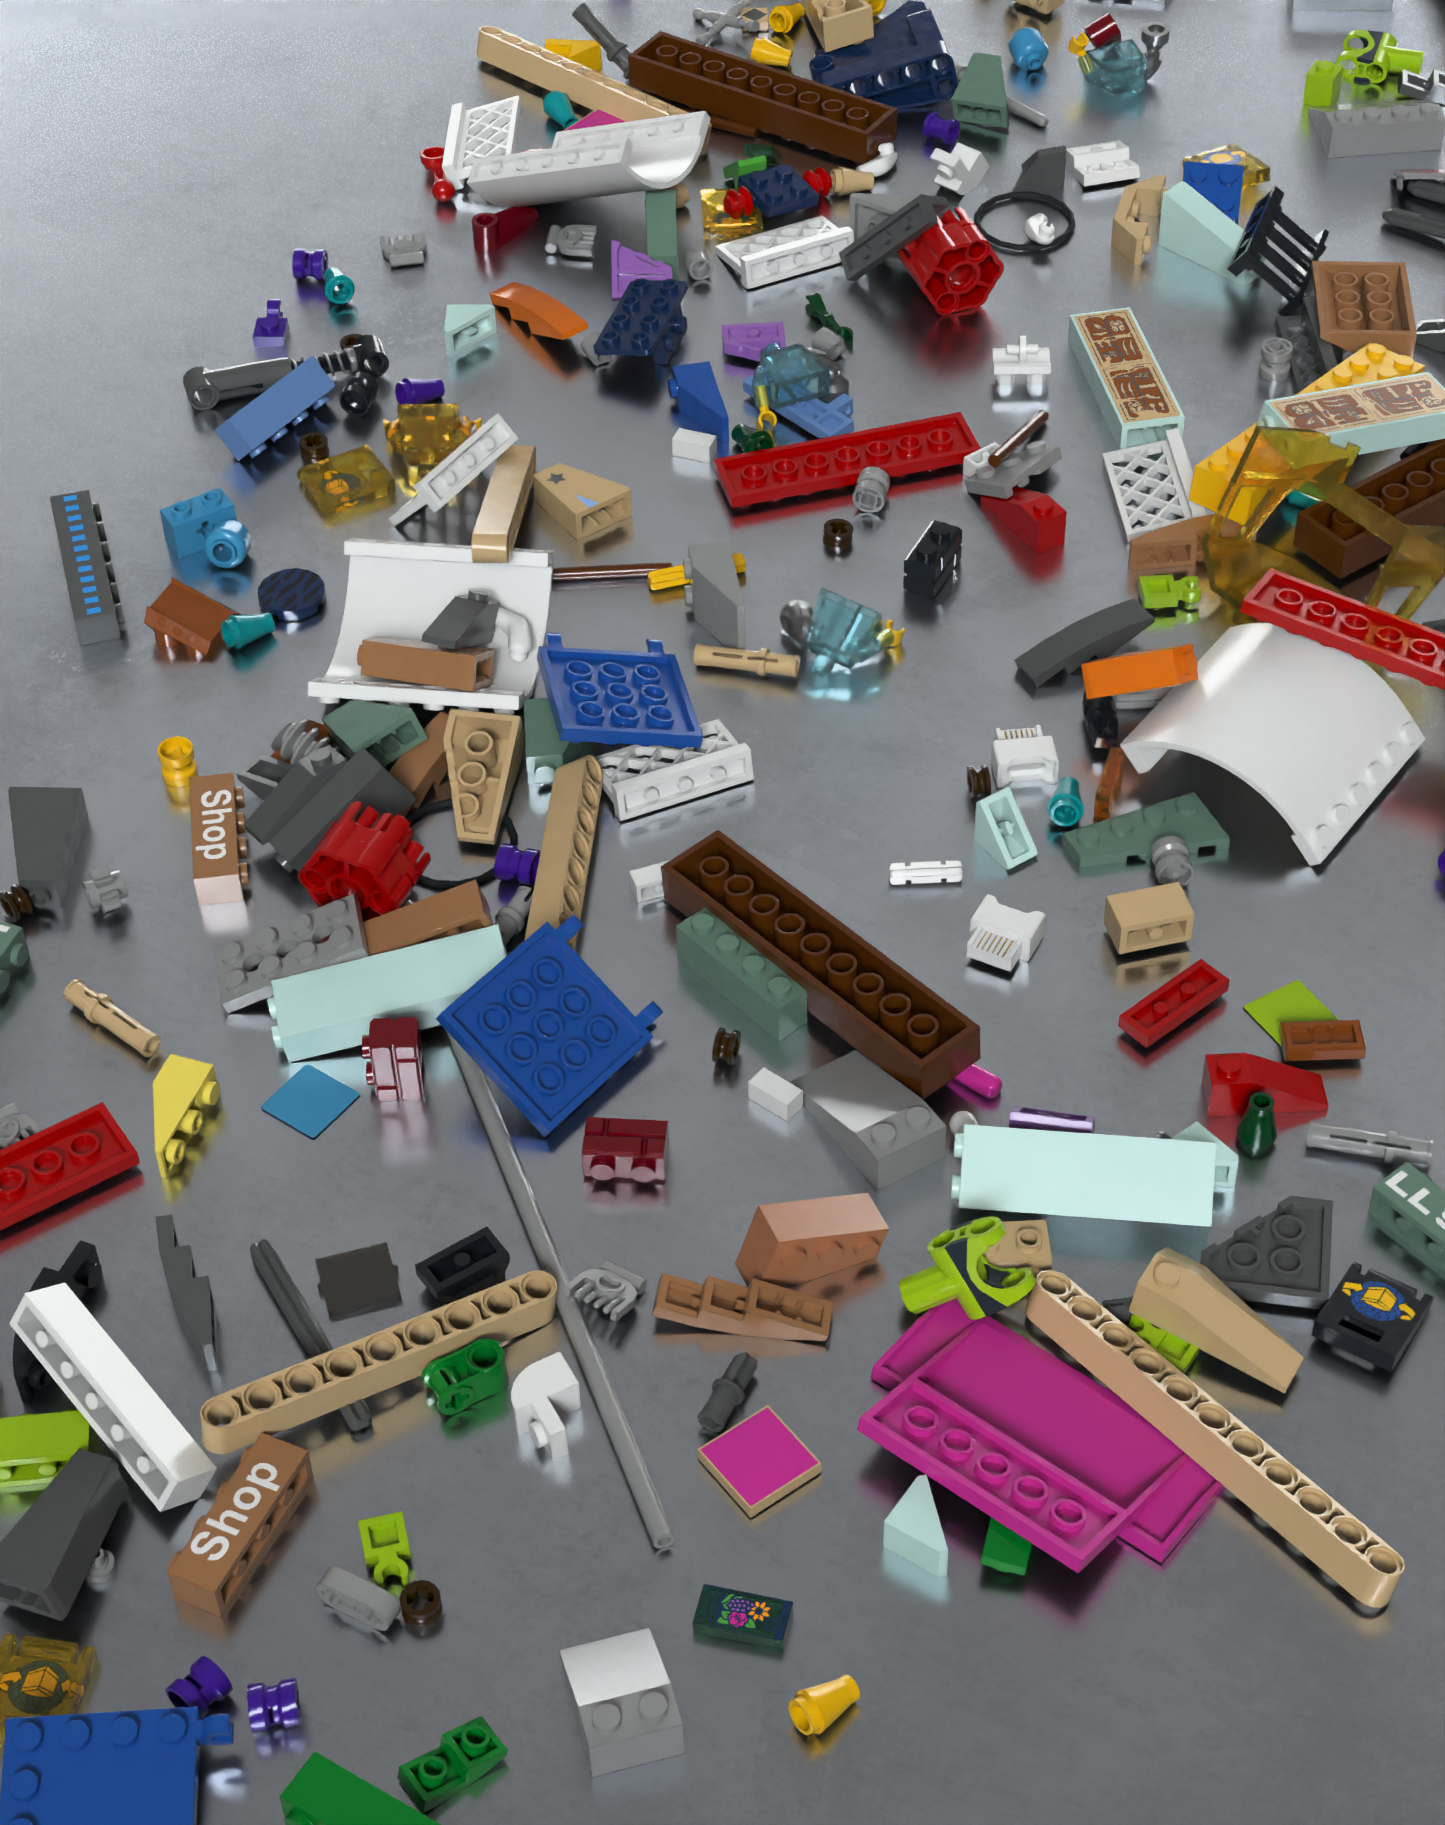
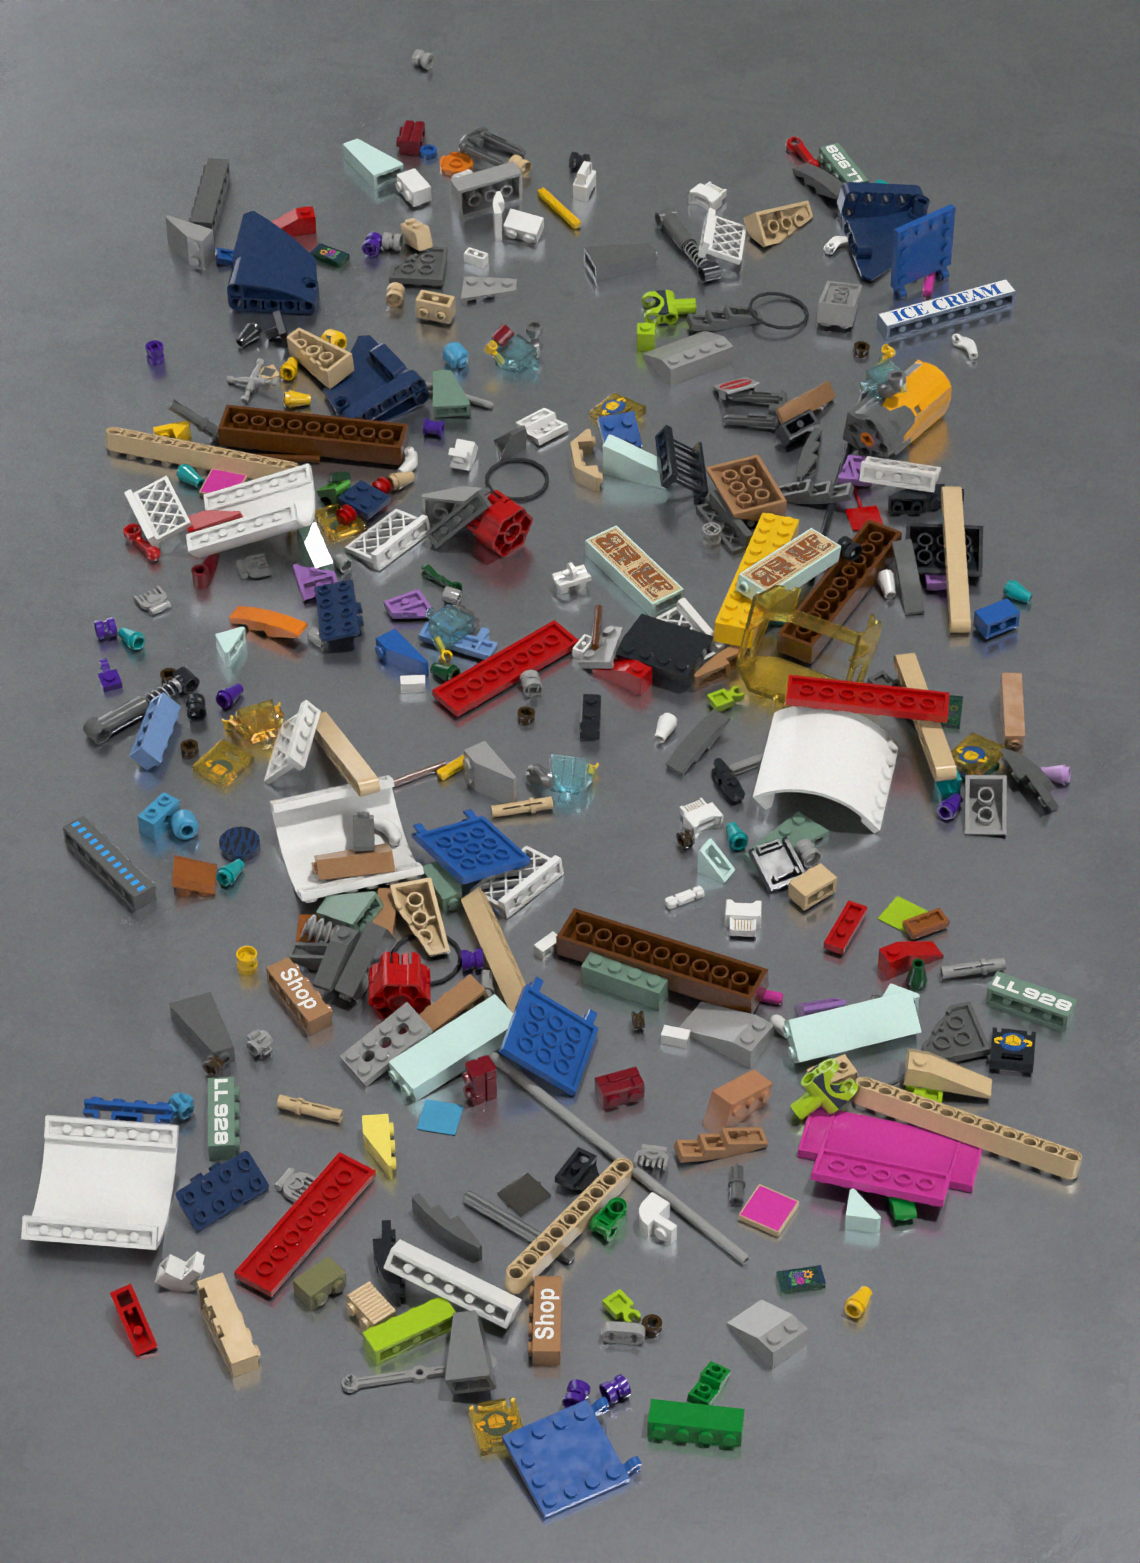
camera: 25 degrees left, 0 degrees up
tan slope [532,463,632,541] -> none
white arm [1024,213,1055,245] -> none
orange slope [1081,644,1199,699] -> none
clear orange tile [1093,747,1125,822] -> none
none -> black slope [616,614,713,688]
none -> white cone [654,713,677,743]
none -> container [748,837,806,894]

